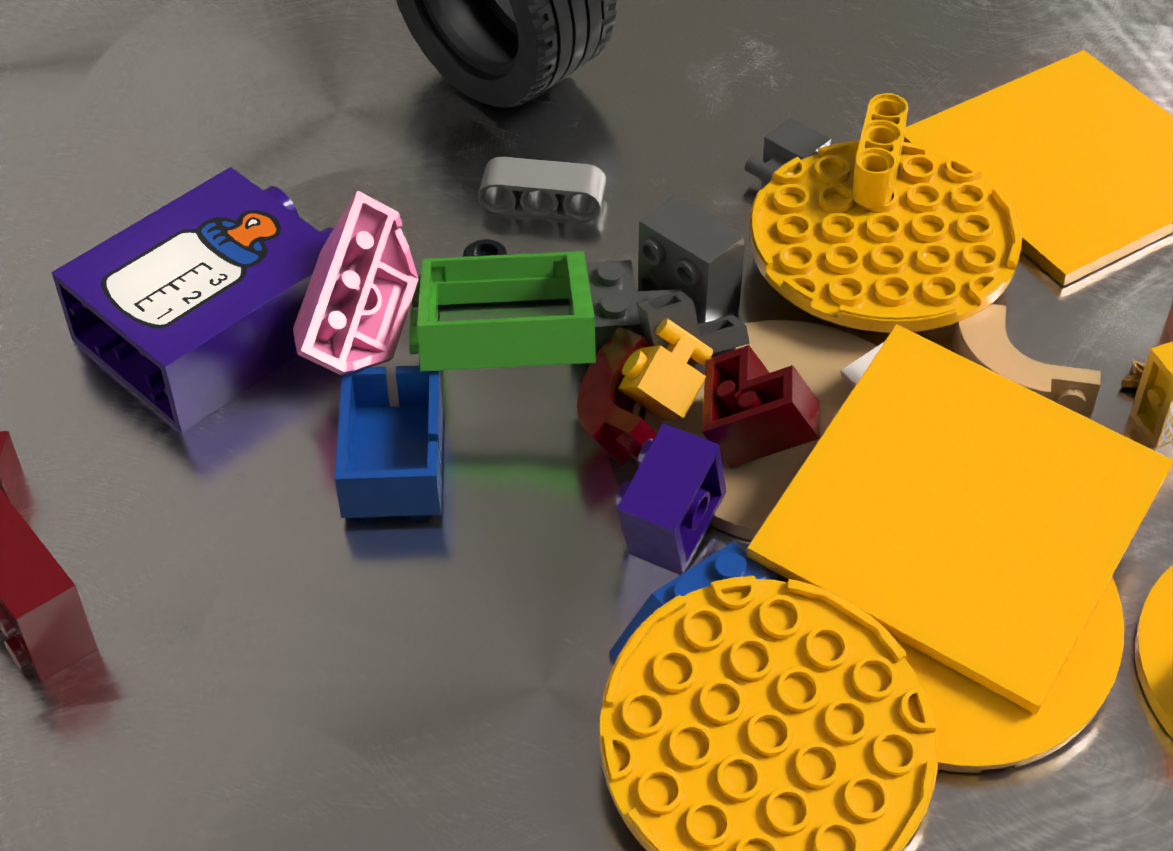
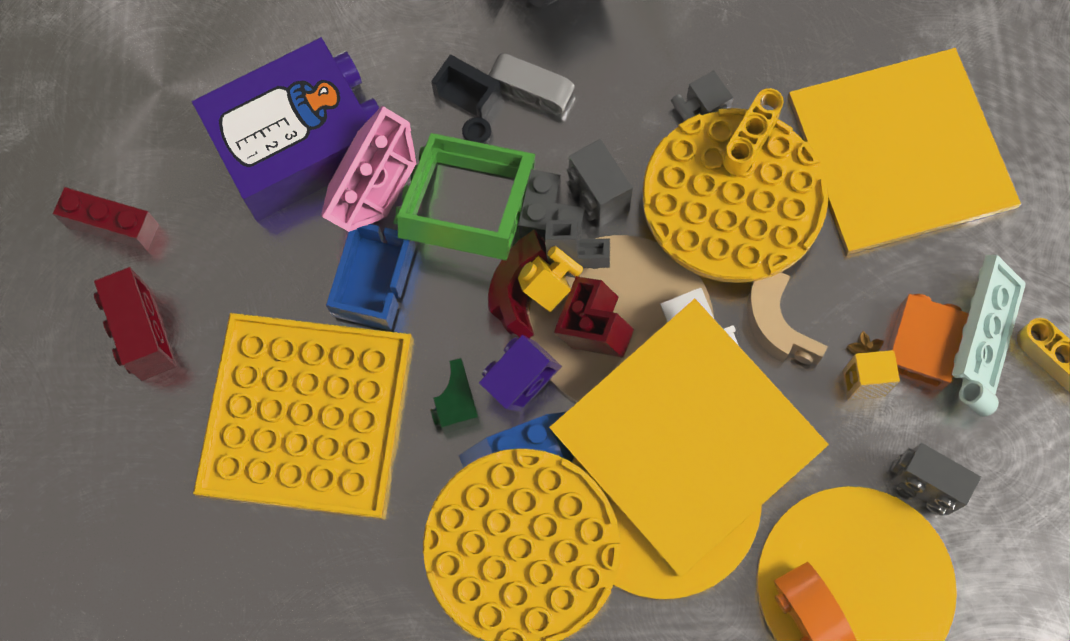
camera: 20 degrees right, 25 degrees up
none -> yellow tile [193,313,412,520]
none -> dark green arch [430,358,480,434]
none -> black panel [431,54,501,119]

